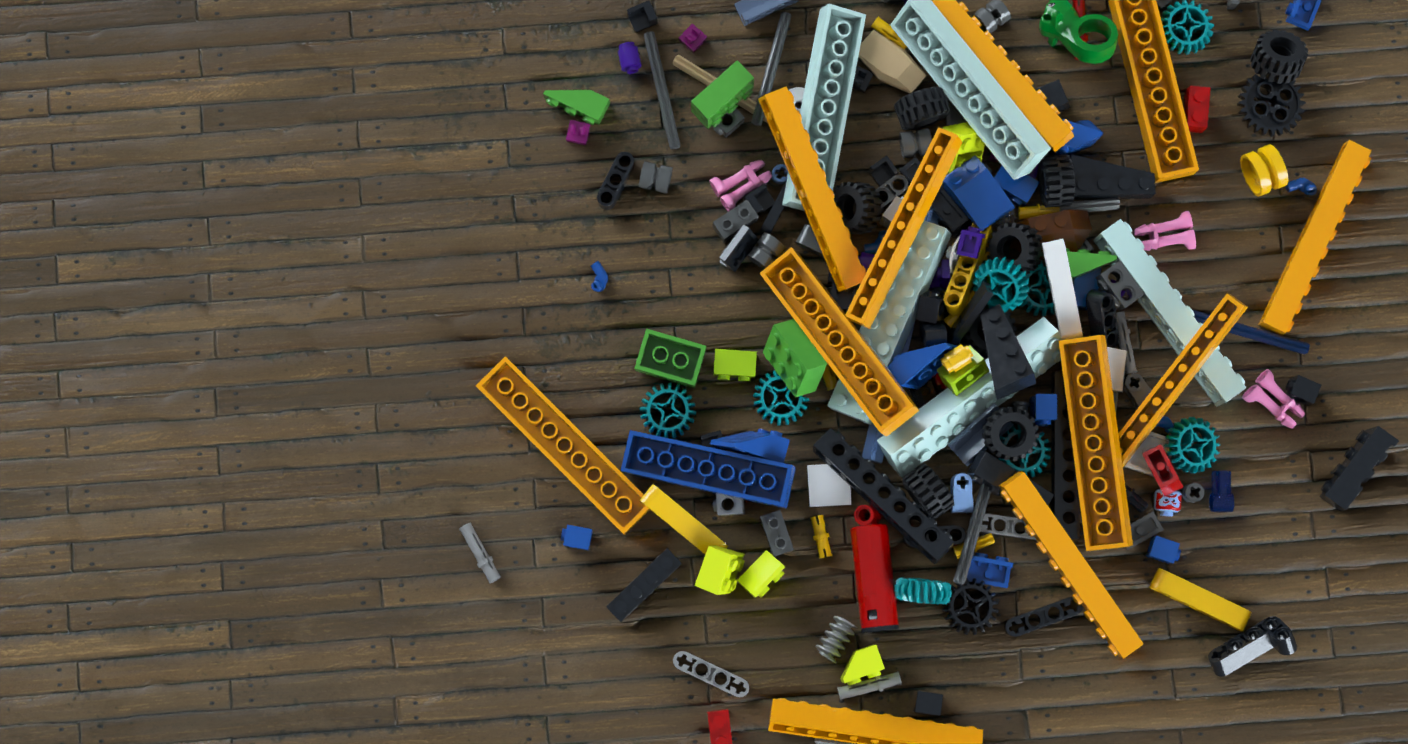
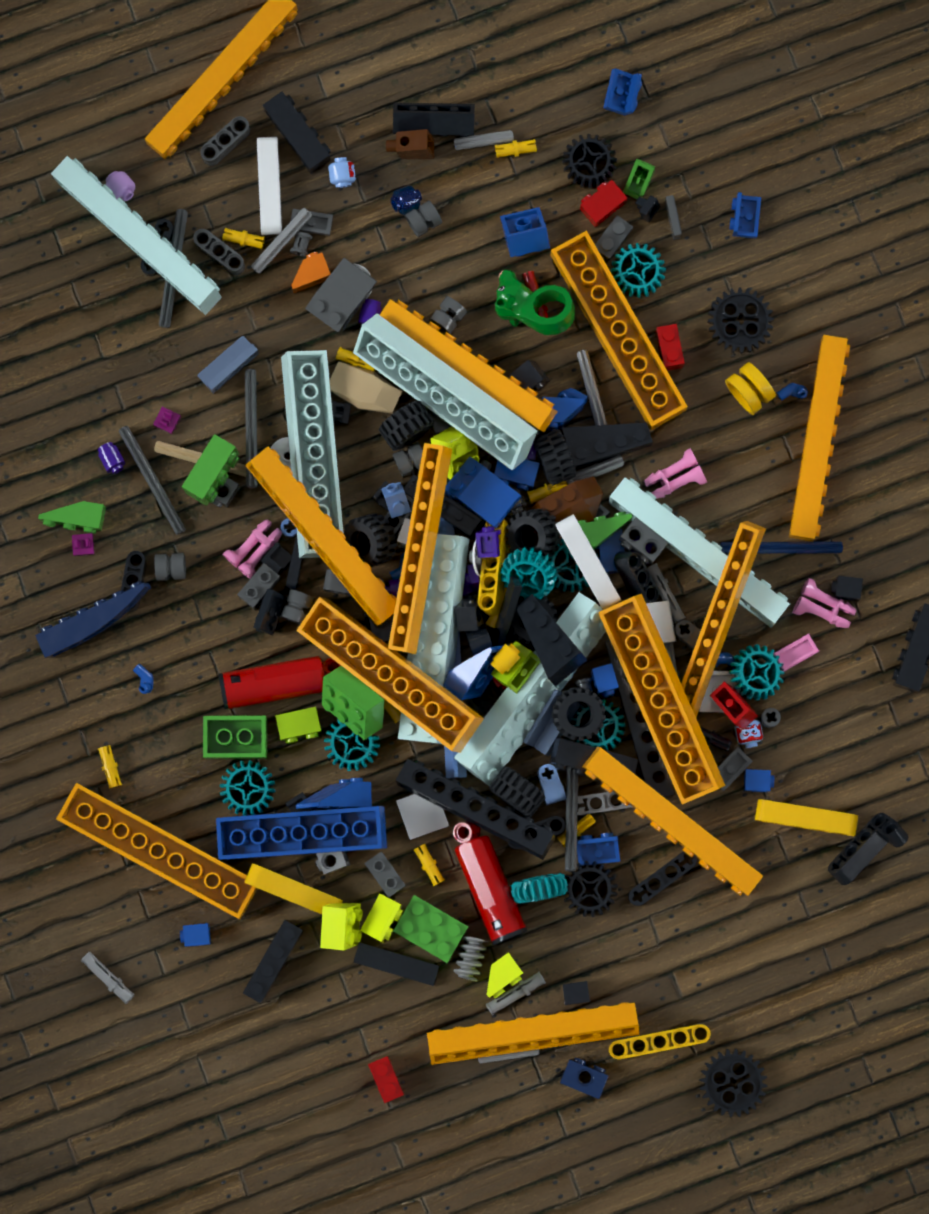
camera: 10 degrees left, 0 degrees up
black panel [627,0,658,33] -> none
light grey beam [673,651,749,697] -> none
clear blue piece [1209,470,1234,512] -> none
black tyre [1250,29,1308,84] -> none
none -> dark blue slope [35,581,151,658]
none -> yellow pin [98,745,122,788]
none -> red piece [218,656,341,710]
none -> black tile [353,942,439,986]
none -> medium blue bracket [381,482,411,518]
none -> bright green brick [393,895,468,963]
none -> light grey axle [577,350,607,426]
none -> bright pink tile [773,634,819,671]

